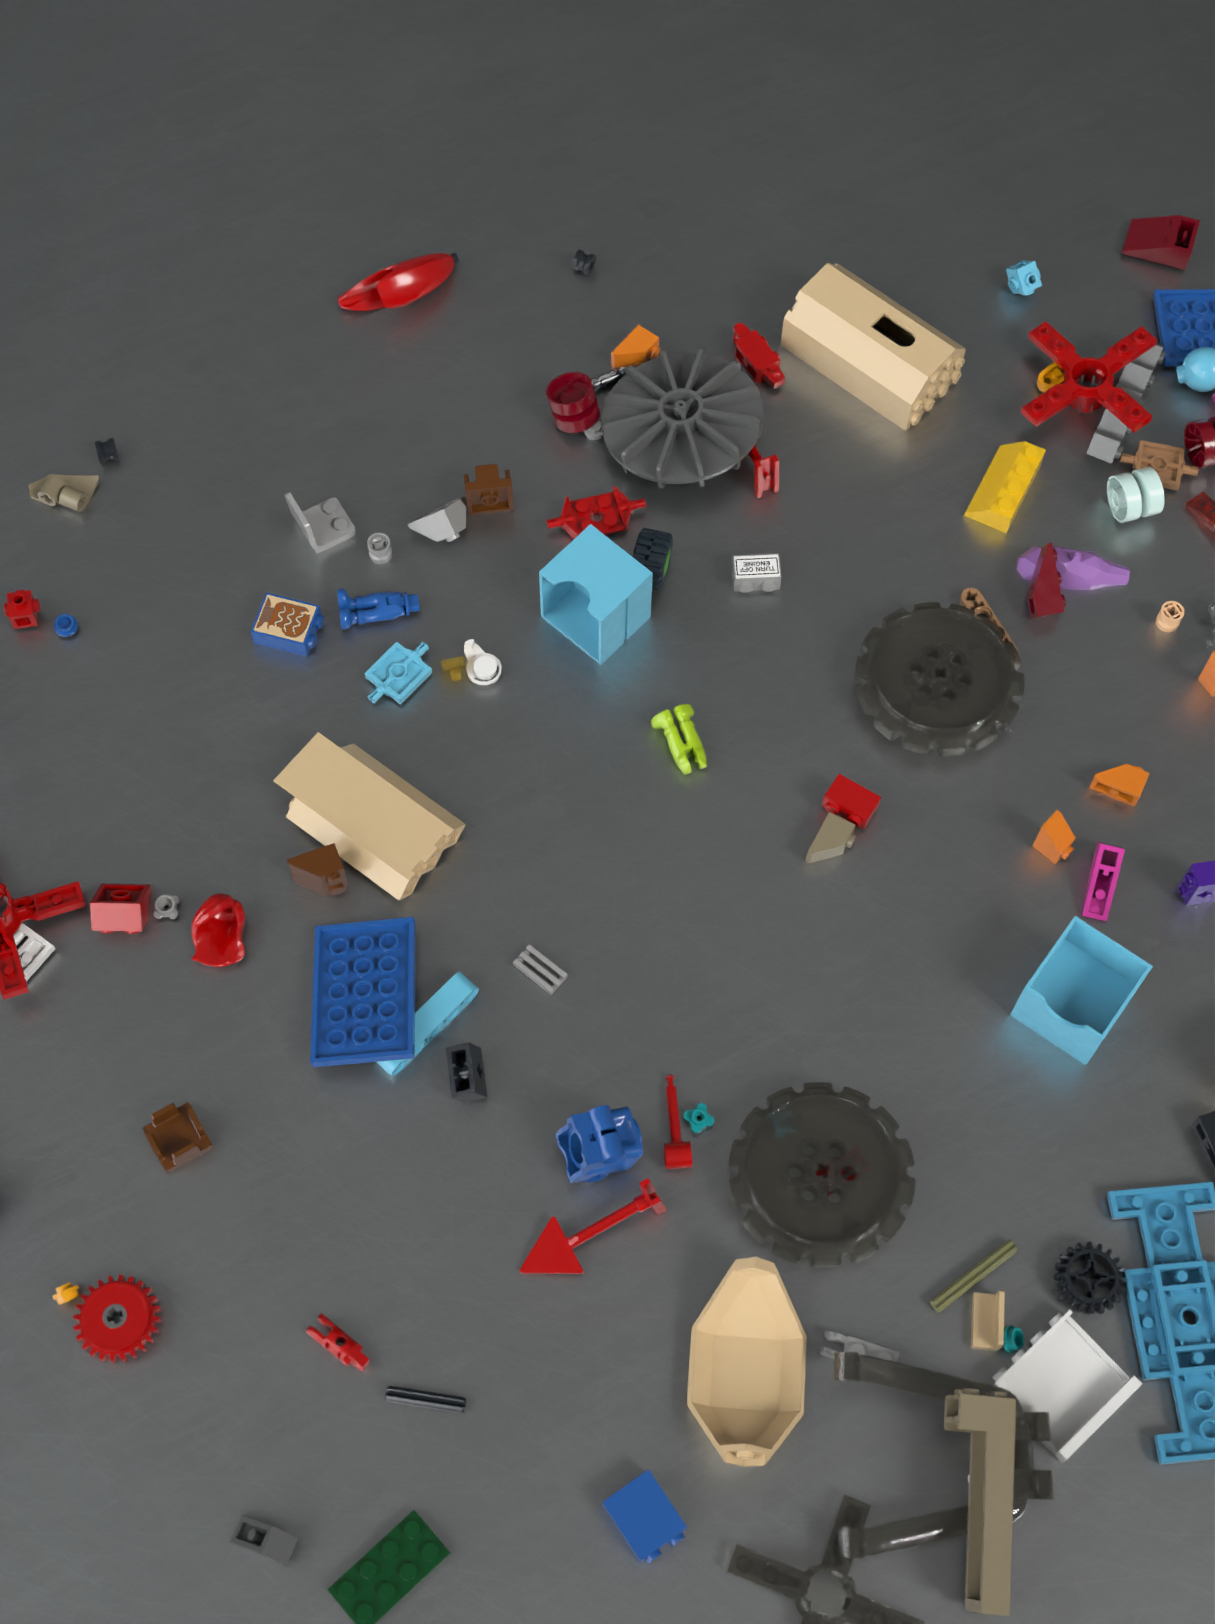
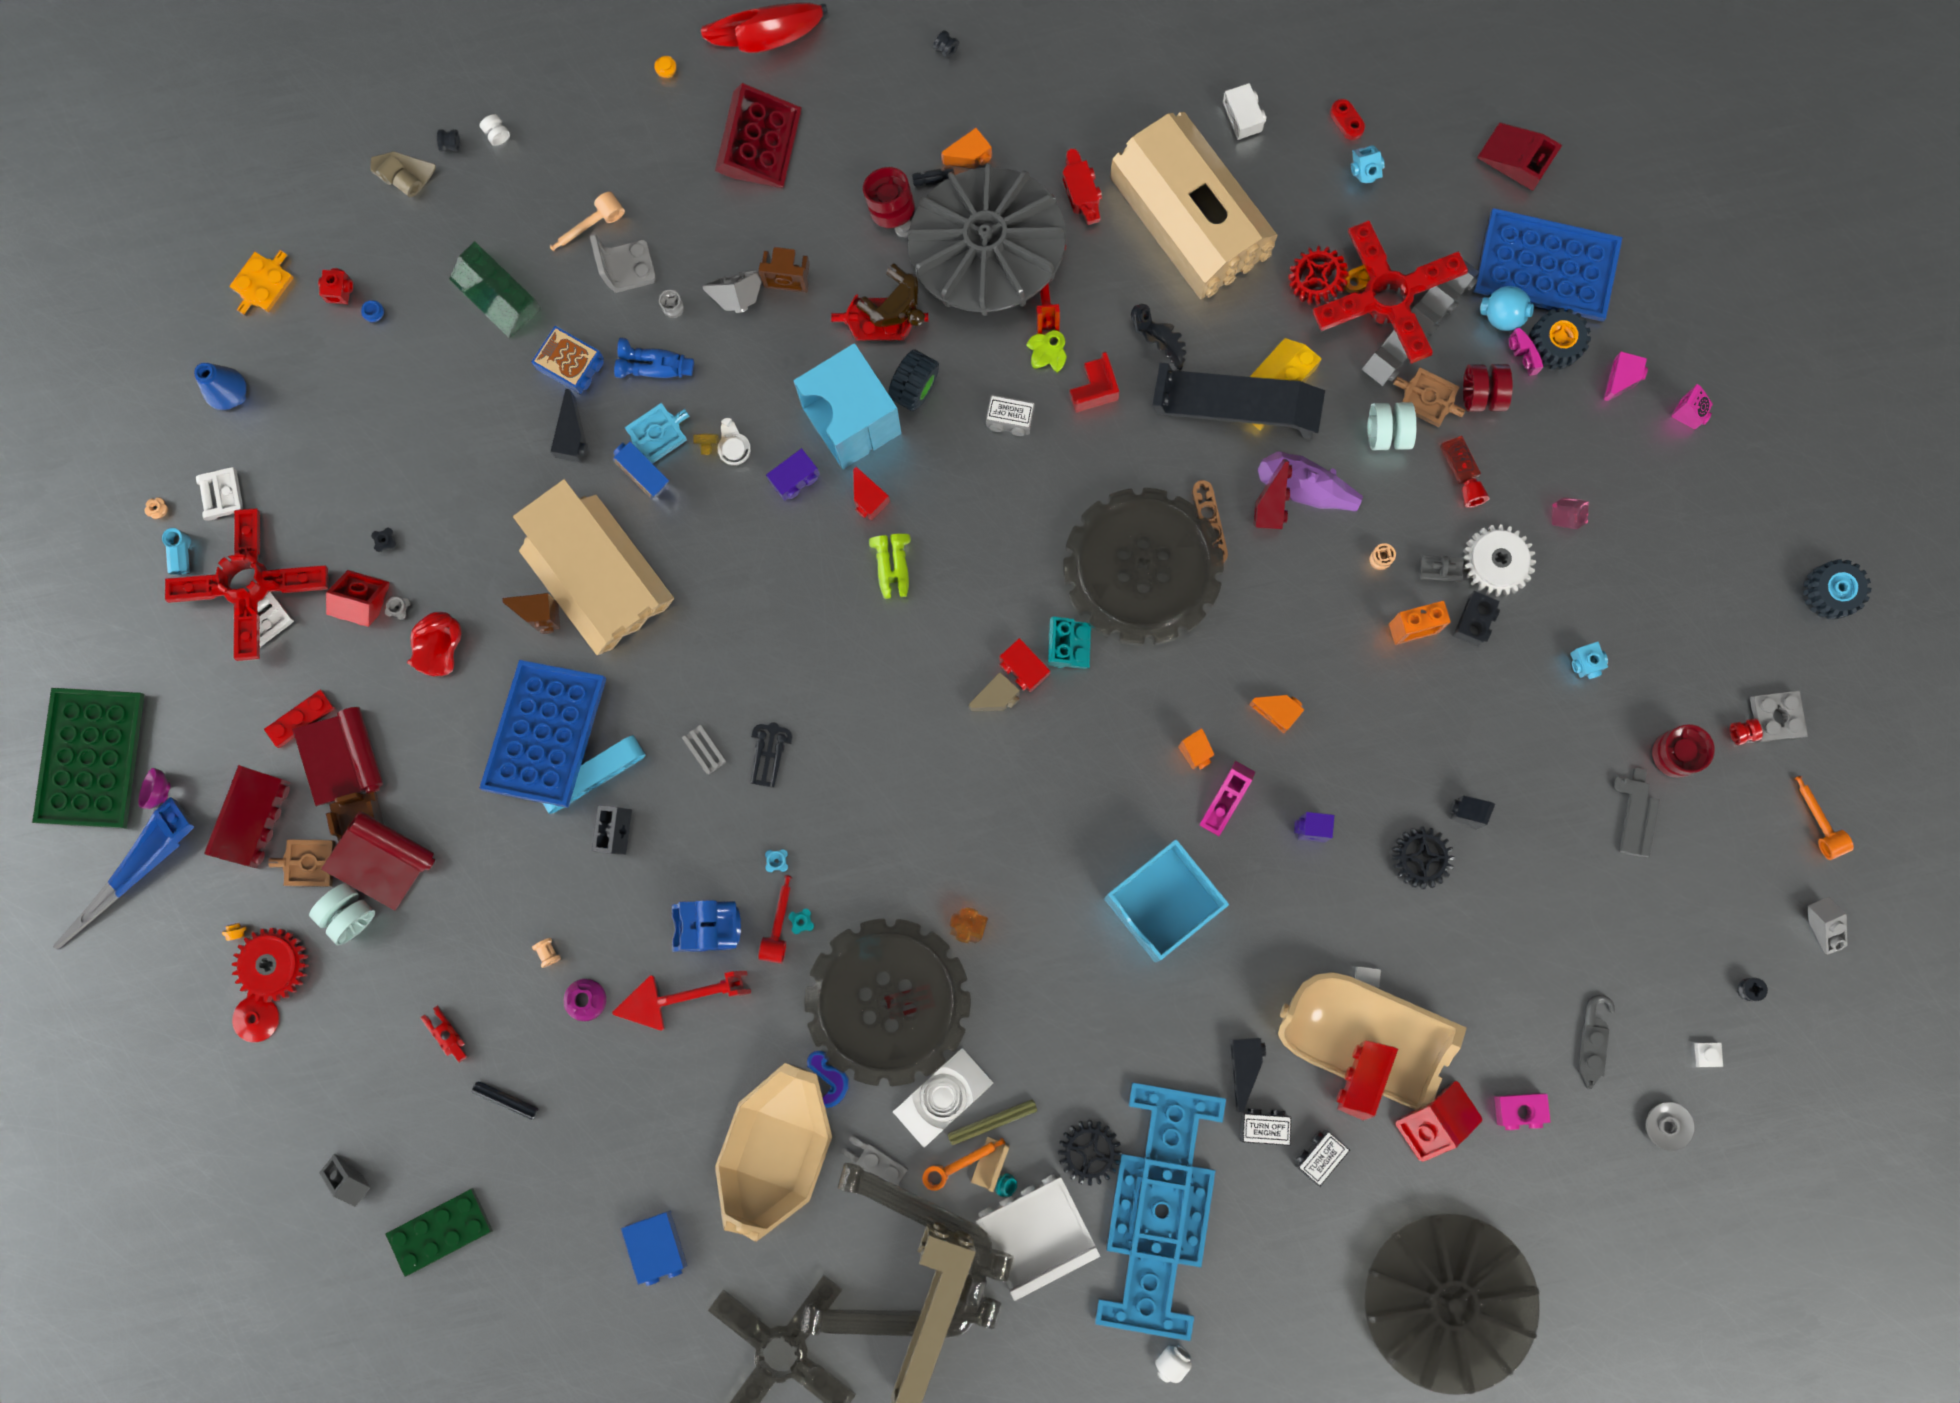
camera: 20 degrees right, 15 degrees up
none -> dark red slope [204,765,290,868]
none -> red dish [232,996,280,1042]
none -> red plate [264,689,336,748]
none -> medium nougat plate [269,840,336,887]
none -> dark red door [292,707,383,807]
none -> light aqua wheel [309,883,375,945]
none -> dark red door [321,811,436,911]
none -> black plate [371,528,396,552]
none -> clear green slope [449,241,541,339]
none -> white wheel [480,114,510,146]
none -> light nougat bush [532,938,561,968]
none -> light nougat piece [550,192,625,252]
none -> black slope [550,389,588,463]
none -> magenta piece [563,979,607,1021]
none -> blue brick [613,442,669,499]
none -> light orange plate [654,56,676,78]
none -> dark red slope [715,83,802,188]
none -> black piece [751,722,793,788]
none -> medium azure plate [765,849,788,873]
none -> dark purple brick [766,448,820,501]
none -> animal [807,1050,850,1108]
none -> red slope [853,467,890,521]
none -> dark brown connector [857,263,925,327]
none -> white slope [893,1048,993,1147]
none -> orange piece [922,1137,1006,1191]
none -> clear orange brick [949,907,988,944]
none -> lime plate [1026,330,1067,372]
none -> teal brick [1048,616,1091,669]
none -> red panel [1069,352,1120,413]
none -> black plant [1131,303,1186,370]
none -> black panel [1152,362,1325,439]
none -> white brick [1223,83,1266,139]
none -> red gear [1288,245,1349,306]
none -> red plate [1330,99,1365,140]

